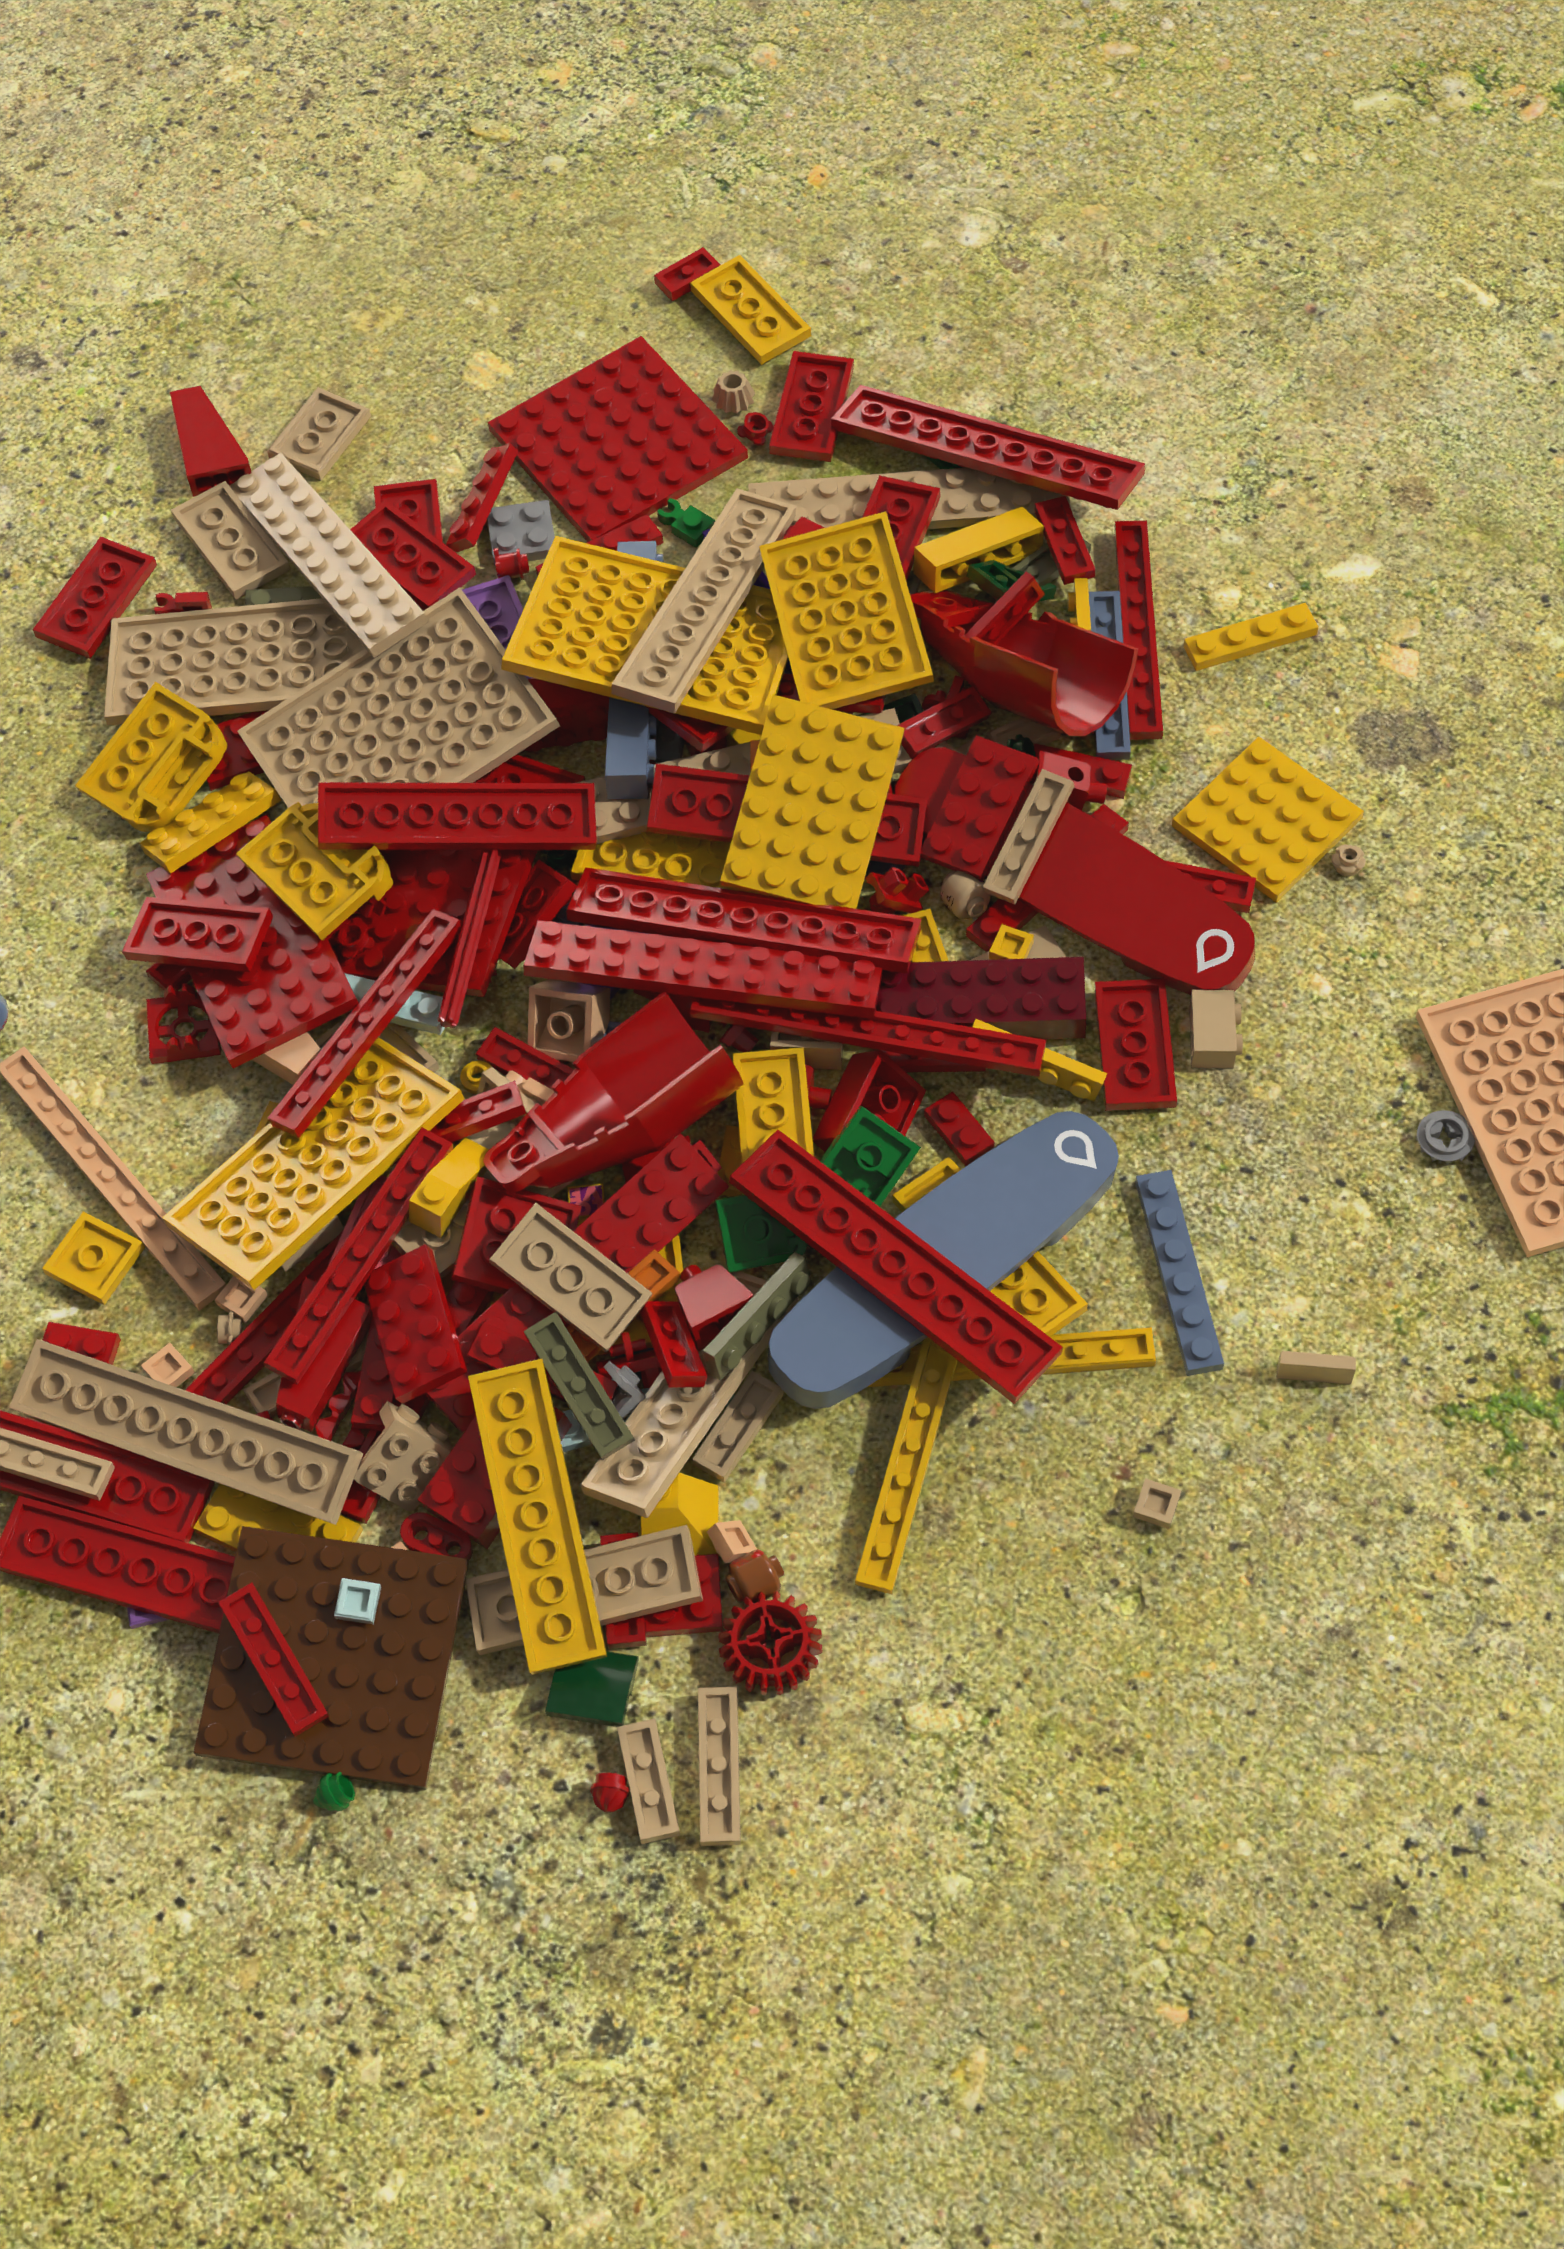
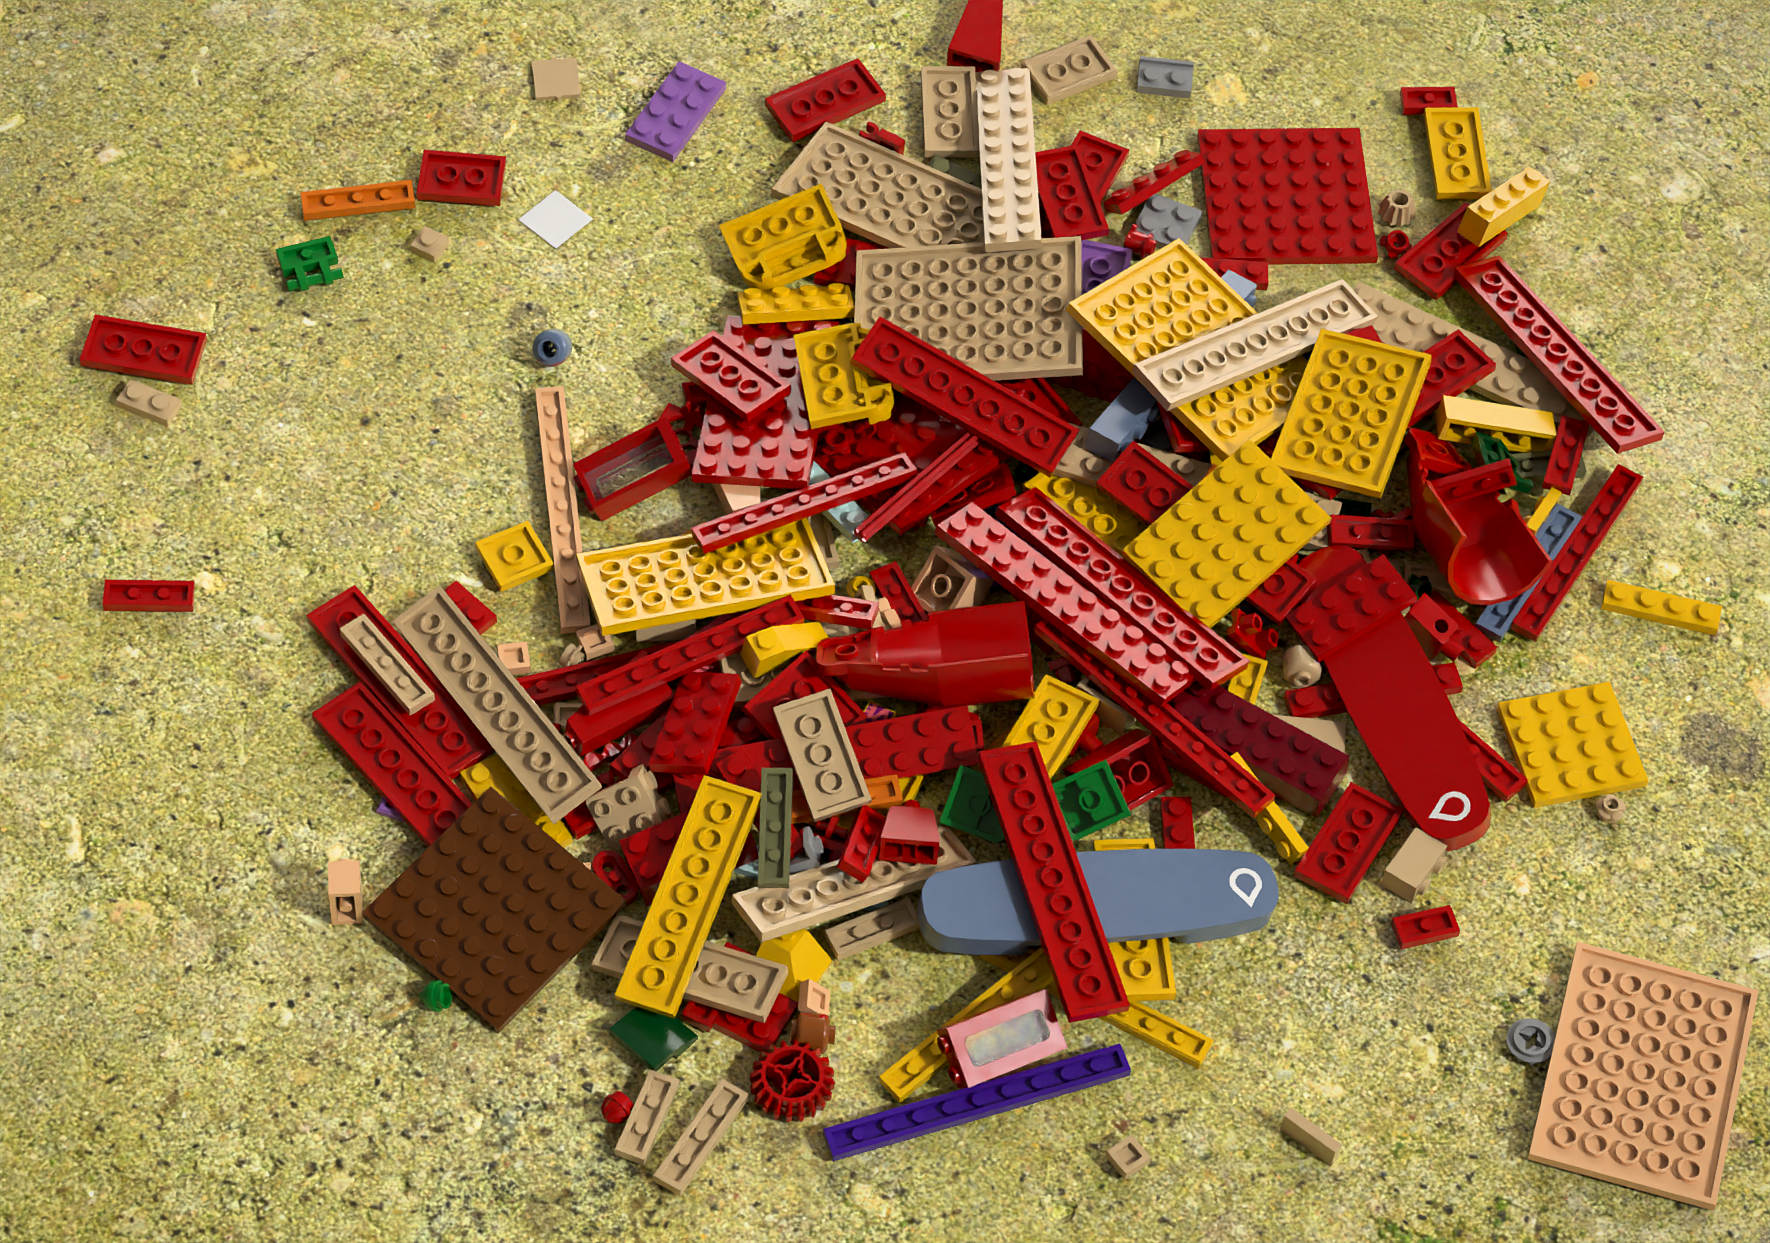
camera: 25 degrees right, 5 degrees down
red plate [218,1582,329,1737] -> none
light aqua tile [334,1578,381,1625] -> none
green plate [657,498,715,548] -> none
olive plate [703,1252,812,1380] -> none
tan plate [983,769,1074,905] -> none
yellow plate [989,924,1034,960] -> none
sand blue plate [1135,1170,1224,1376] -> none
none -> light nougat brick [328,859,363,925]
none -> red piece [573,416,693,521]
none -> dark purple plate [823,1043,1131,1162]
none -> piece [937,989,1068,1089]
none -> light grey plate [1137,56,1194,99]
none -> red plate [1391,905,1460,950]
none -> yellow brick [1457,167,1550,247]

